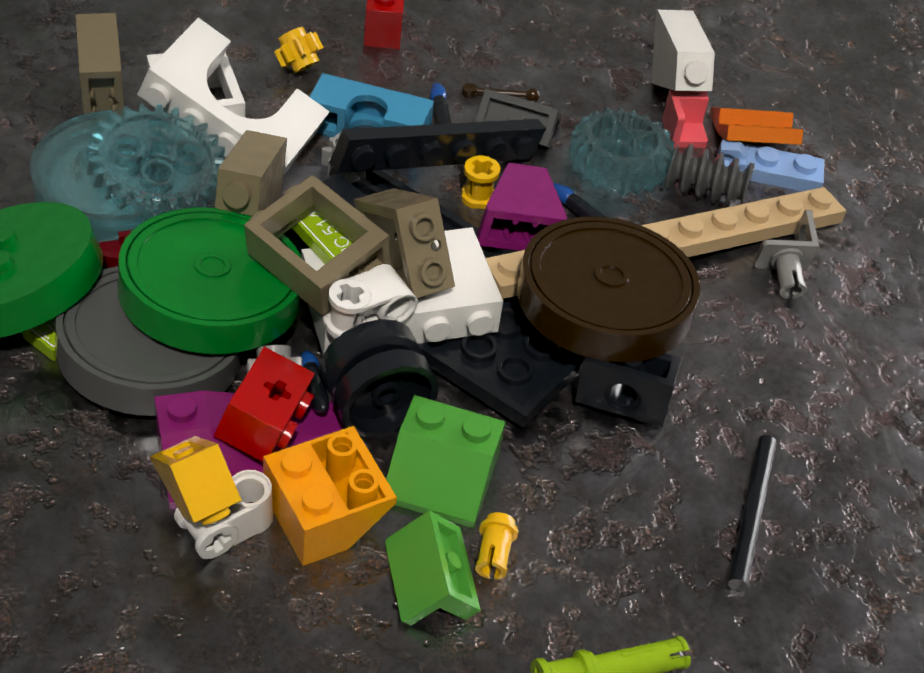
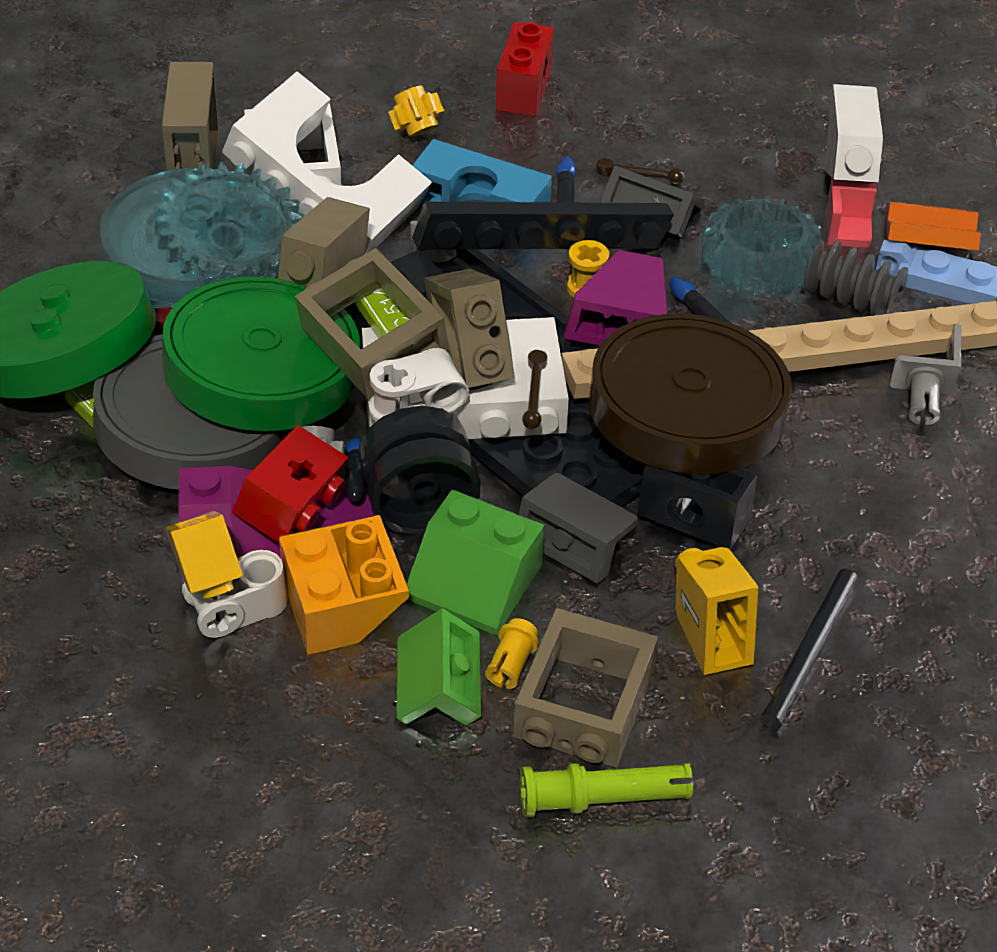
camera: 15 degrees right, 0 degrees up
none -> dark tan window [513,608,659,768]
none -> dark grey panel [519,473,638,584]
none -> dark brown hinge [522,350,548,429]
none -> yellow torso [675,547,759,675]

